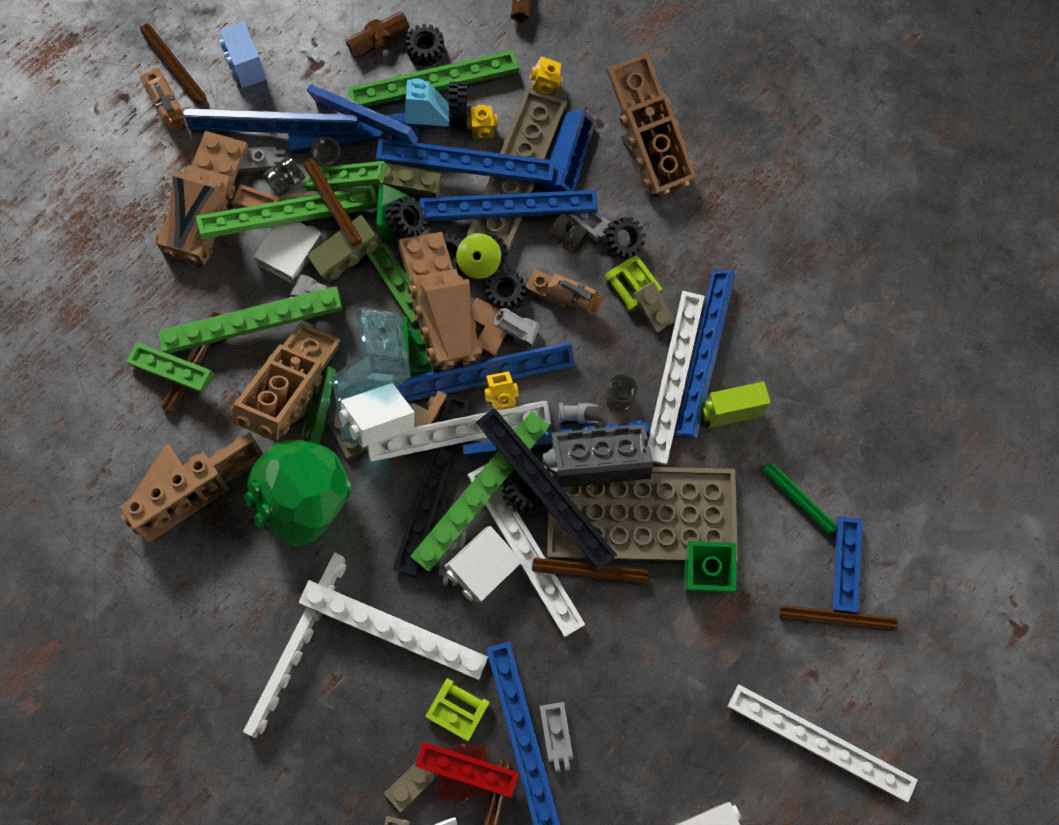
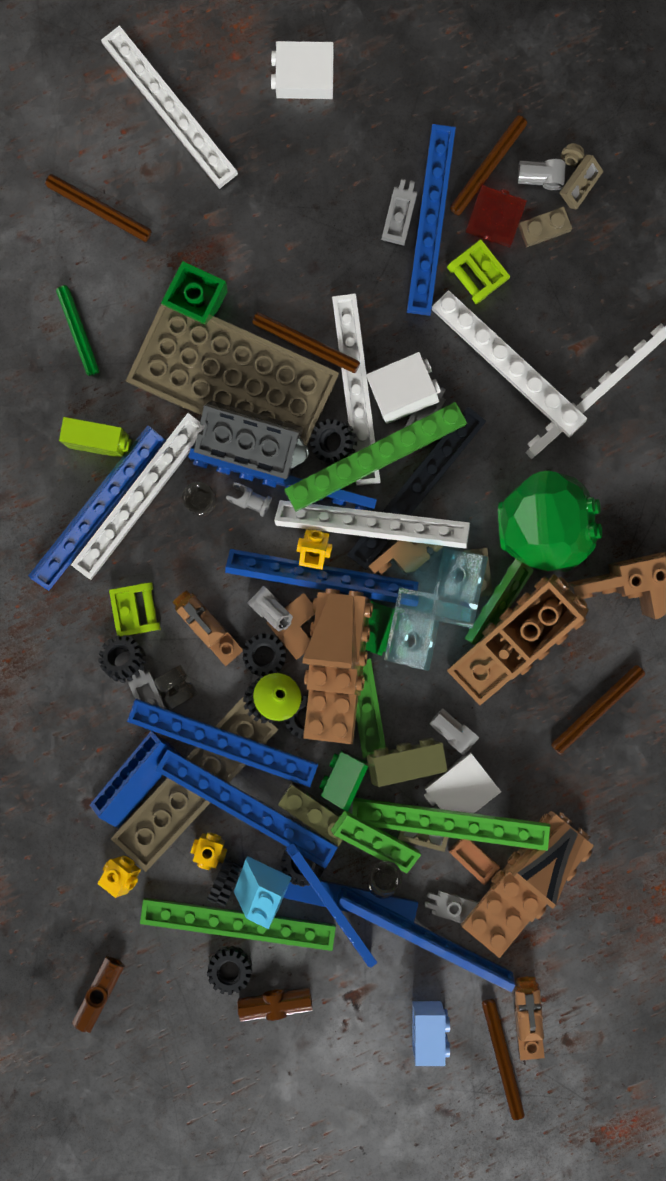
camera: 150 degrees left, 15 degrees up
bright green plate [126,342,215,394] -> none
bright green plate [158,286,343,354] -> none
clear smoke wheel [263,156,305,197] -> none
reddish brown axle [304,159,362,247] -> none
white brick [339,383,414,448] -> none
black tyre [384,196,427,239] -> none
red plate [415,742,519,798] -> none
black plate [475,407,617,571] -> none
medium nougat wedge [606,53,697,197] -> none
dark tan piece [633,282,675,332] -> none
blue plate [832,516,863,613] -> none

